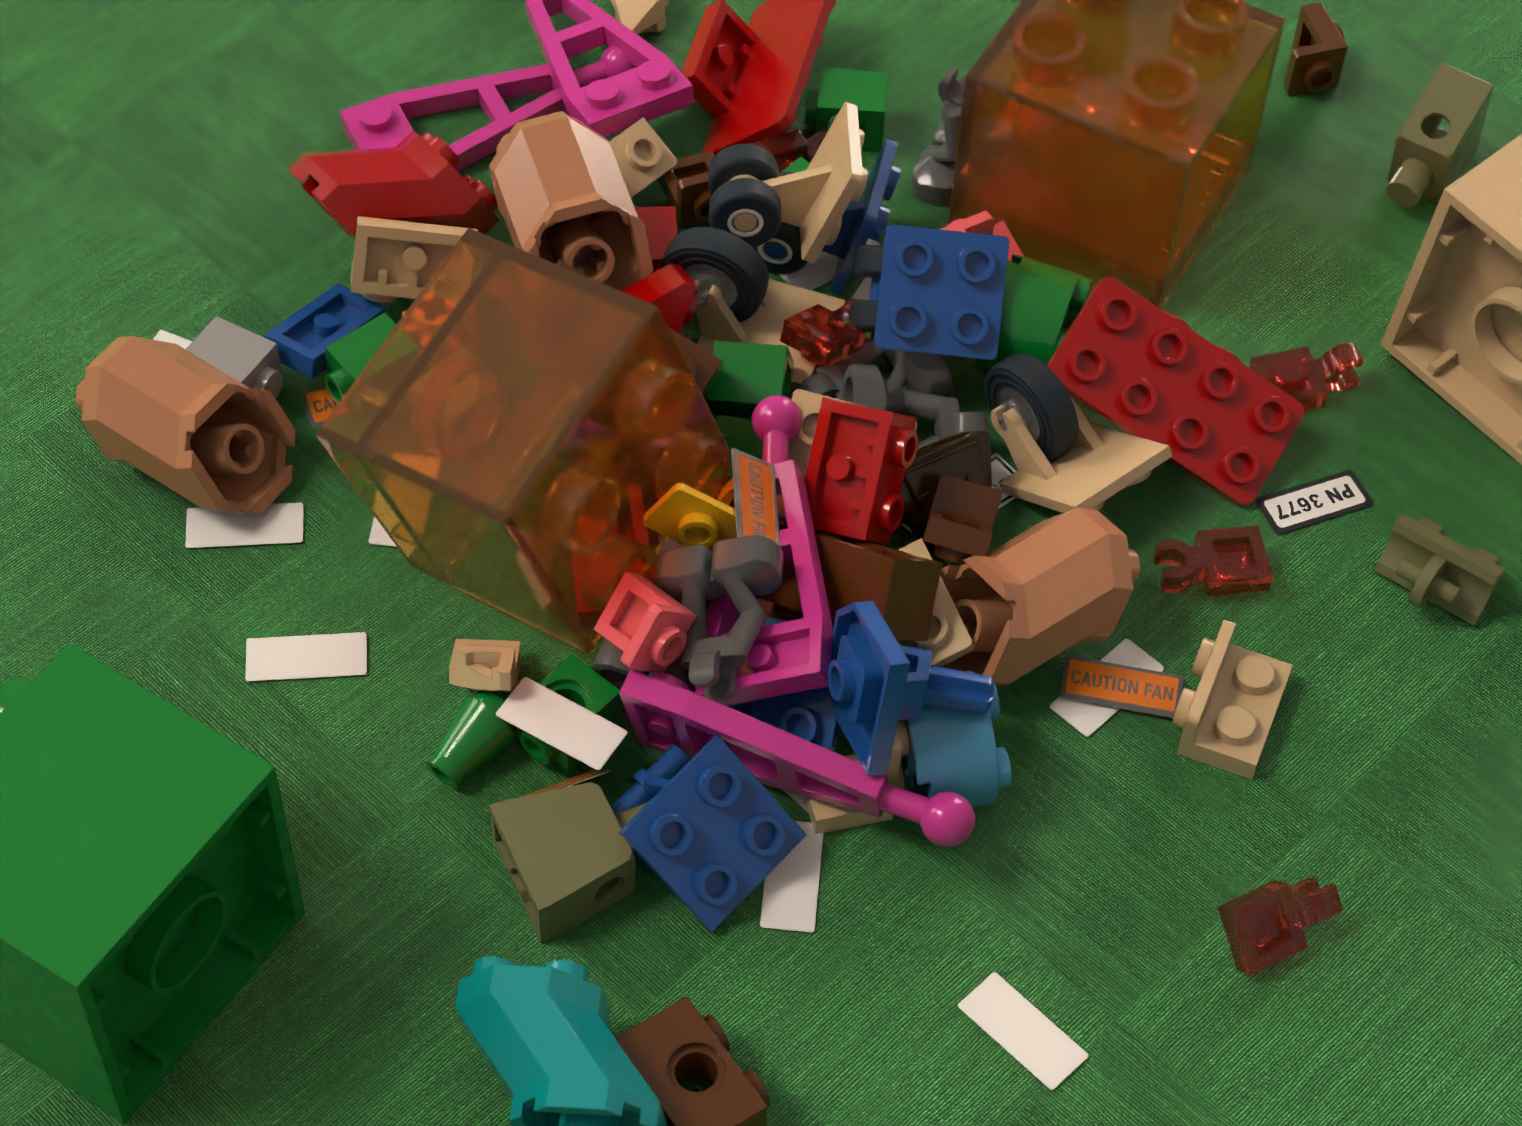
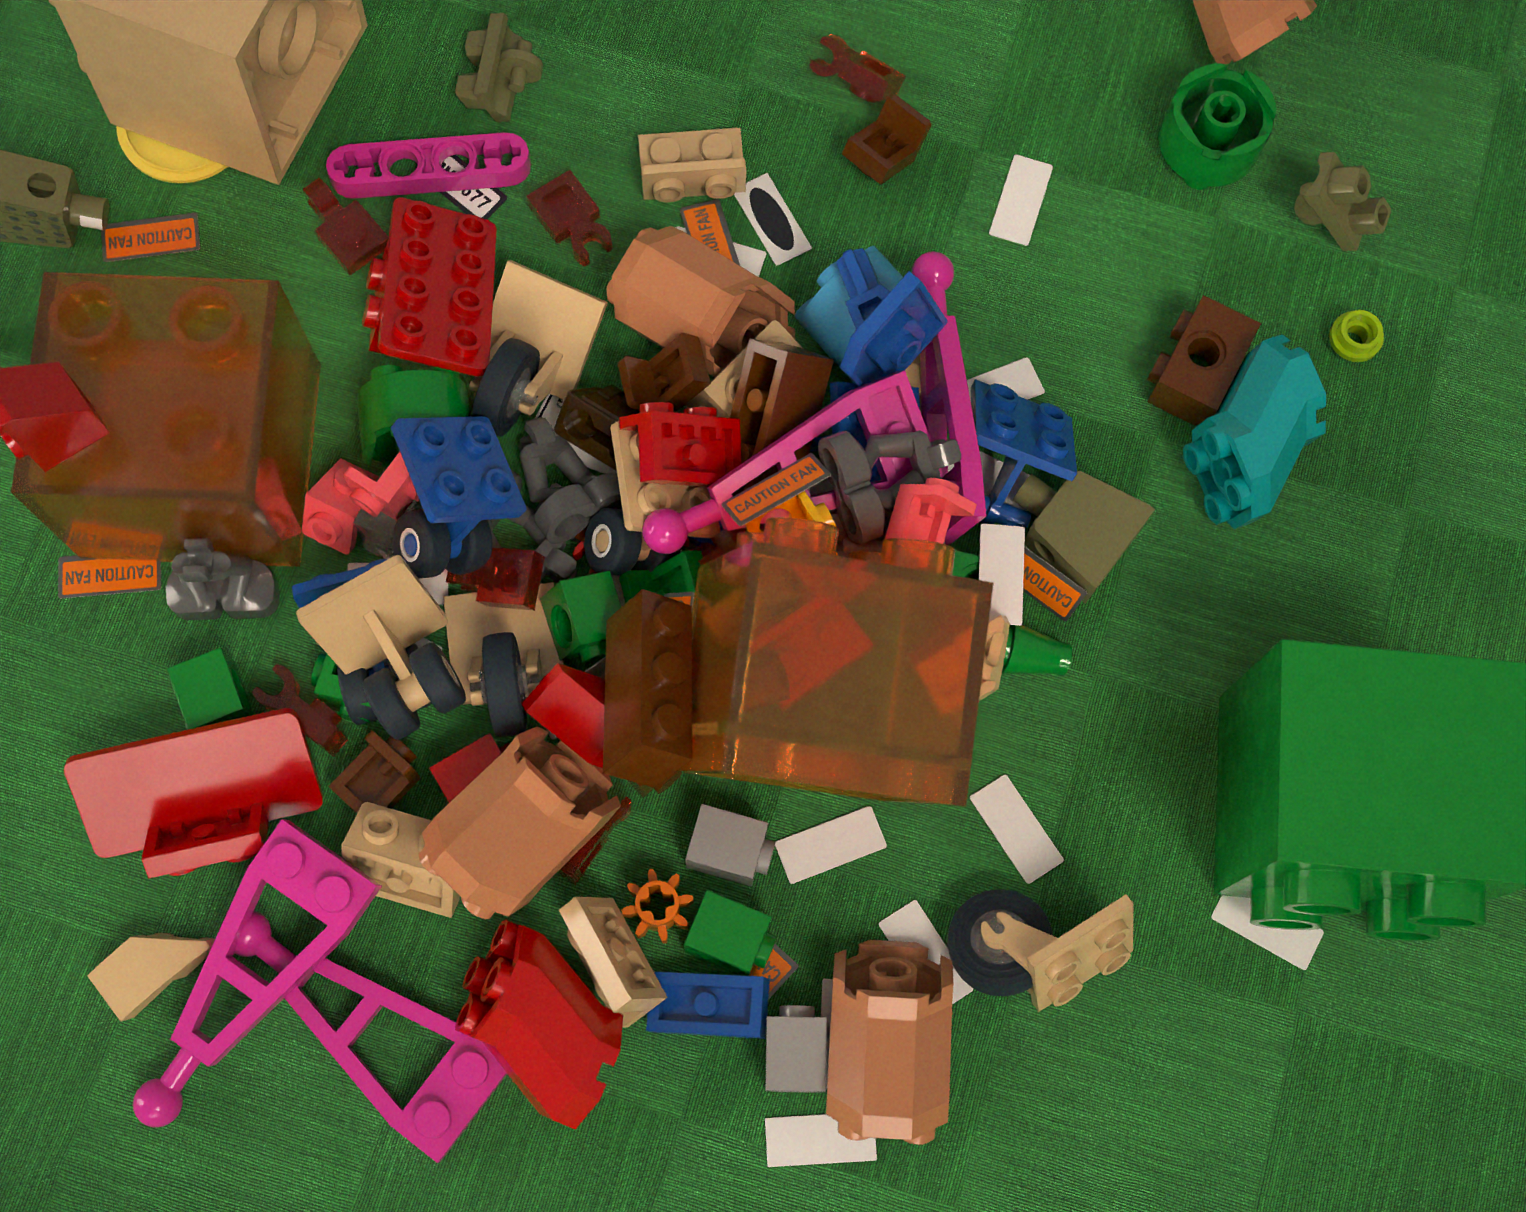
camera: 120 degrees left, 20 degrees up
none -> sticker [101,213,200,262]
none -> dark pink beam [326,133,531,199]
none -> sticker [734,173,813,266]
none -> reddish brown bracket [842,95,931,185]
none -> plate [948,889,1133,1012]

